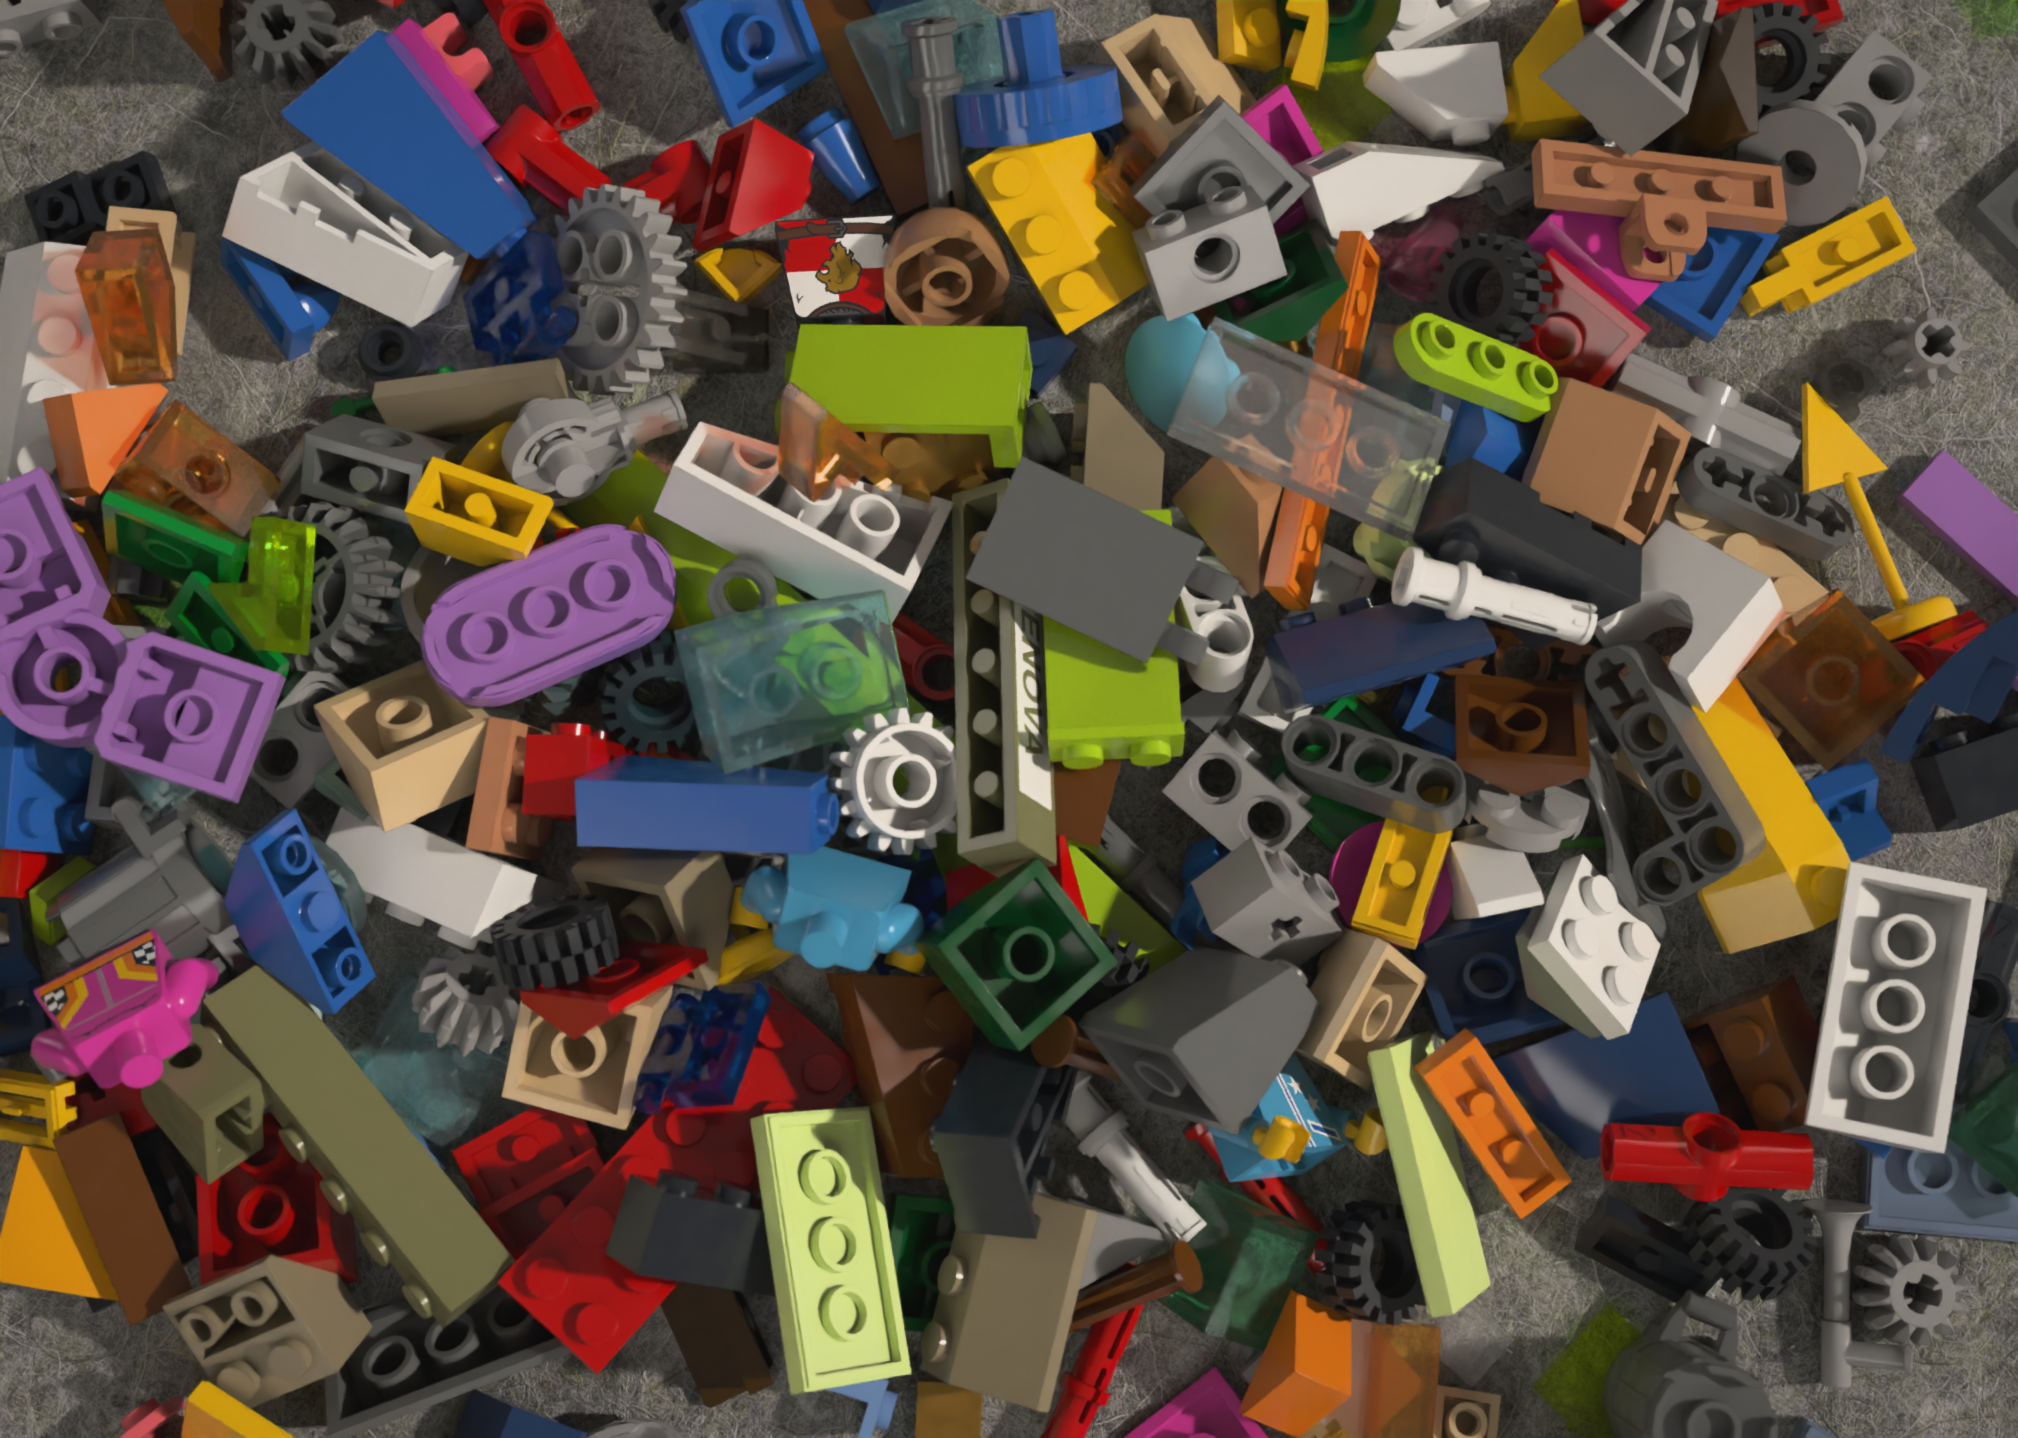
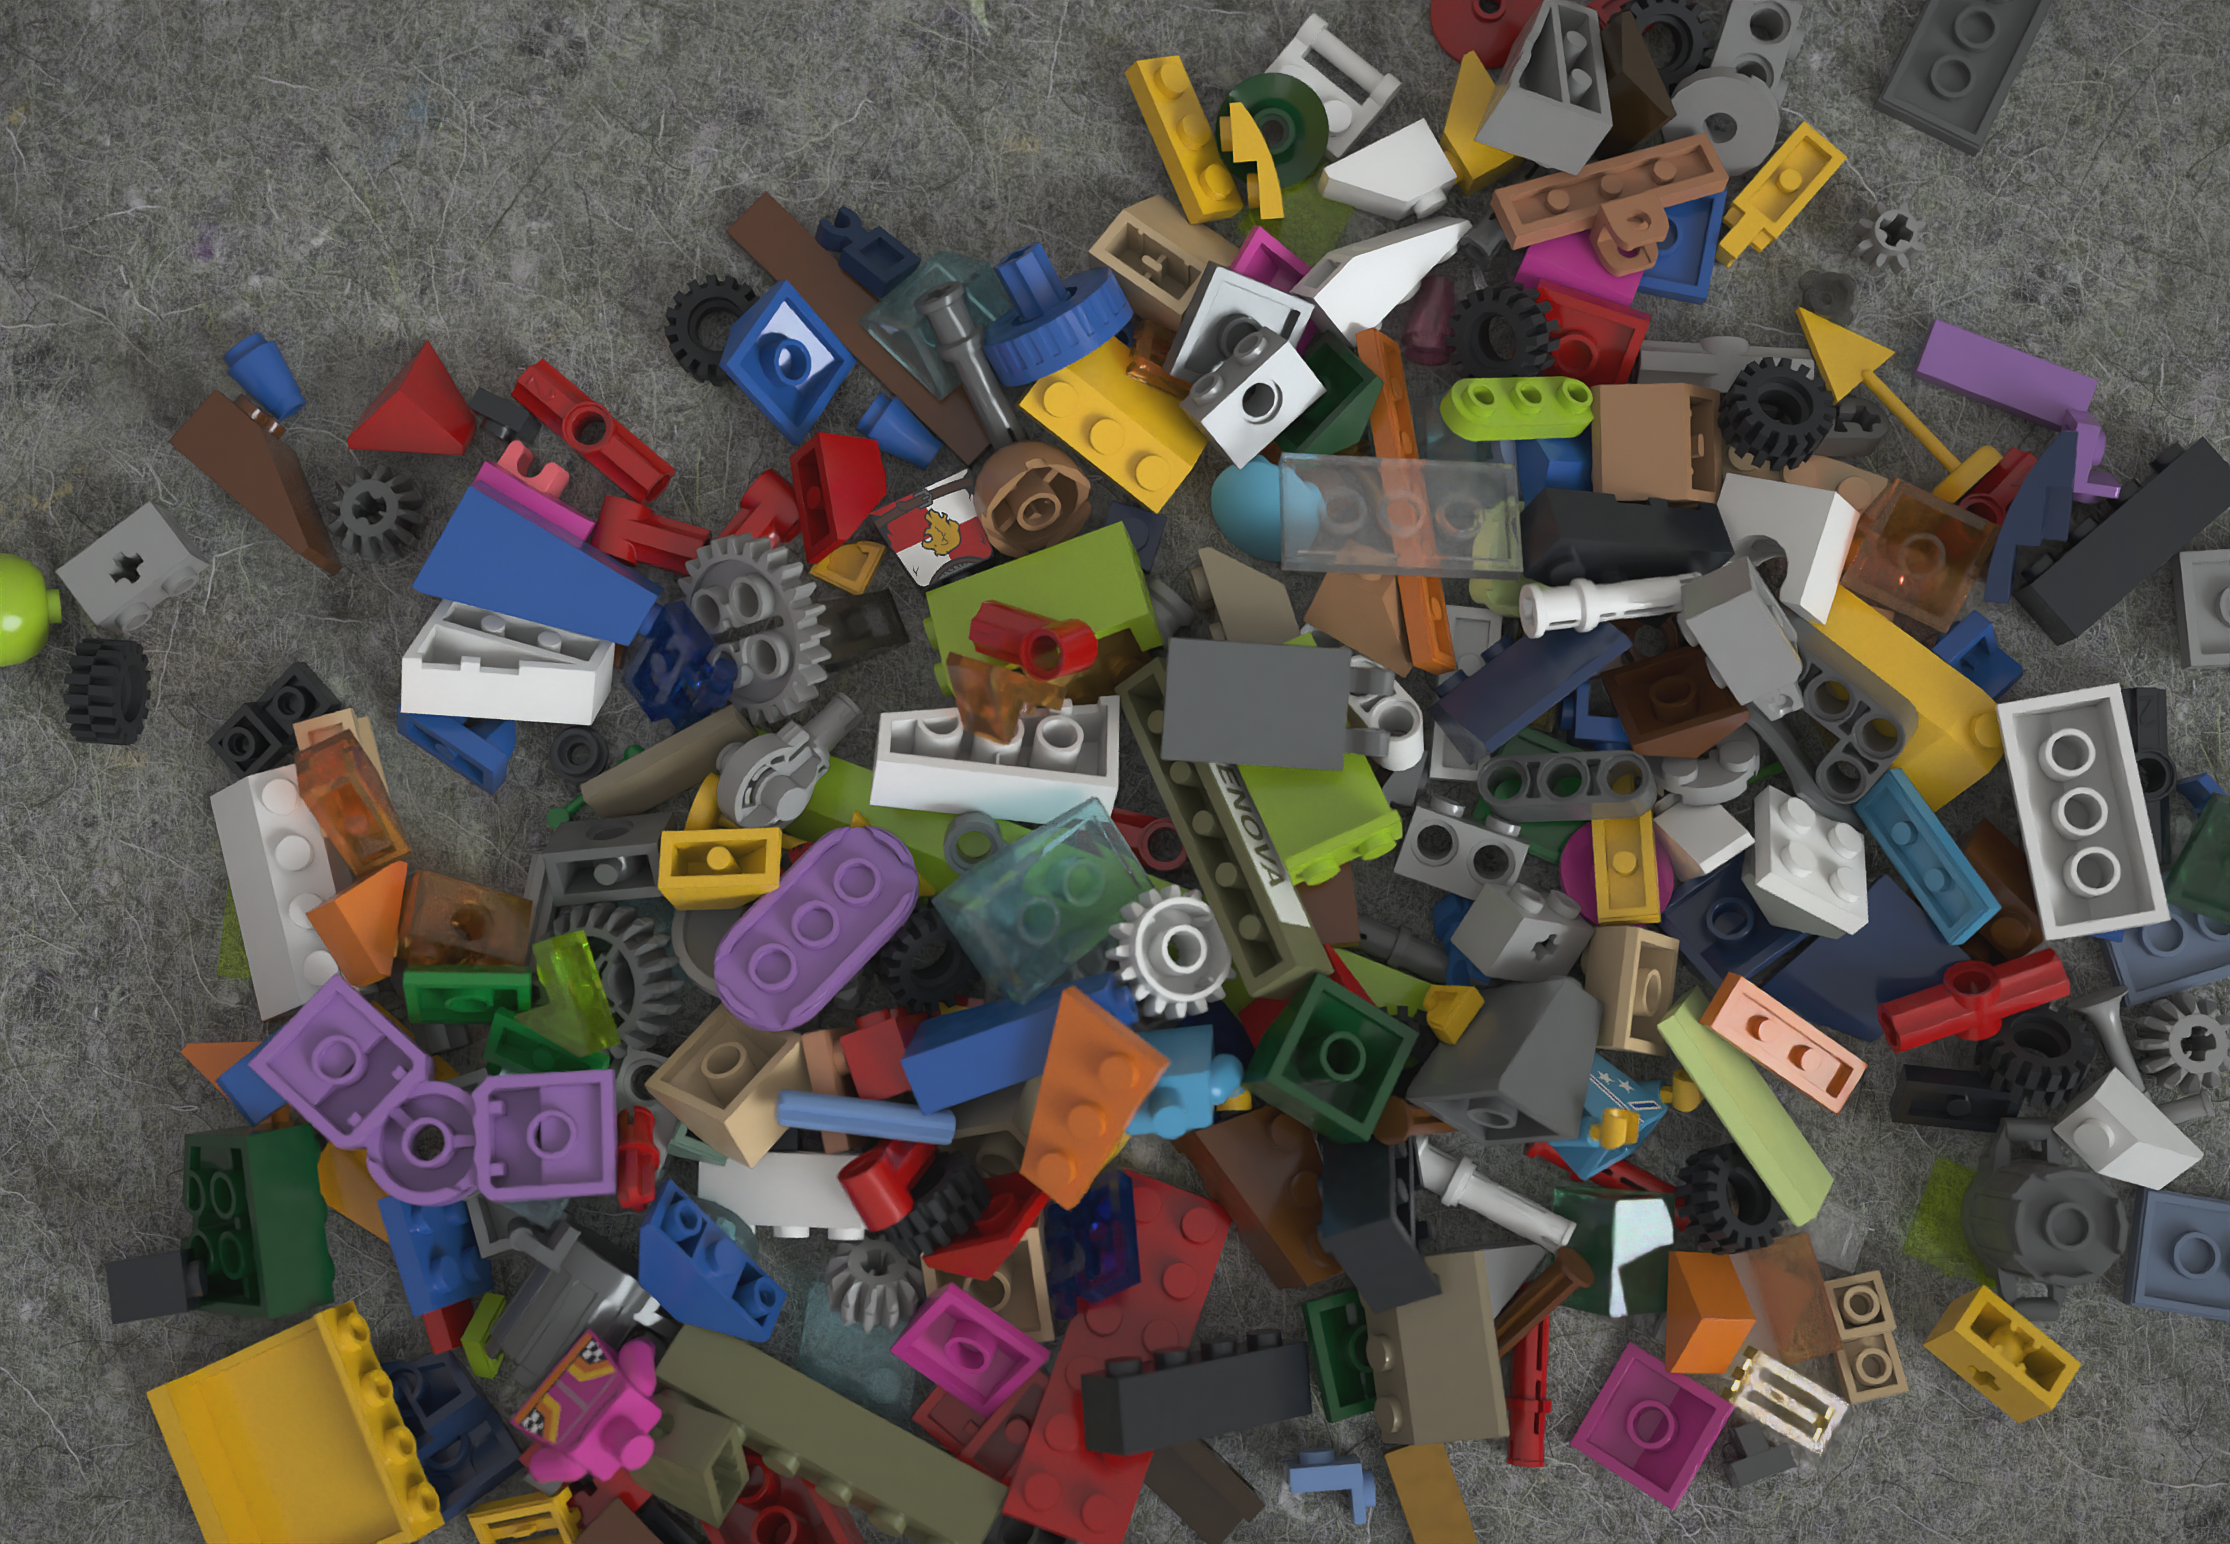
camera: 15 degrees left, 0 degrees up
yellowish green tile [750,1106,912,1395] -> none
none -> red axle [617,1106,660,1213]
none -> medium blue axle [775,1089,956,1145]
none -> red piece [837,1138,939,1232]
none -> dark pink slope [889,1282,1050,1419]
none -> red piece [969,600,1098,681]
none -> orange wing [1020,985,1170,1211]
none -> yellow tile [1423,985,1485,1045]
none -> light grey hinge [1677,555,1804,721]
none -> black tyre [1717,357,1836,471]
none -> dark azure tile [1852,769,2002,945]
none -> white slope [2053,1067,2204,1190]

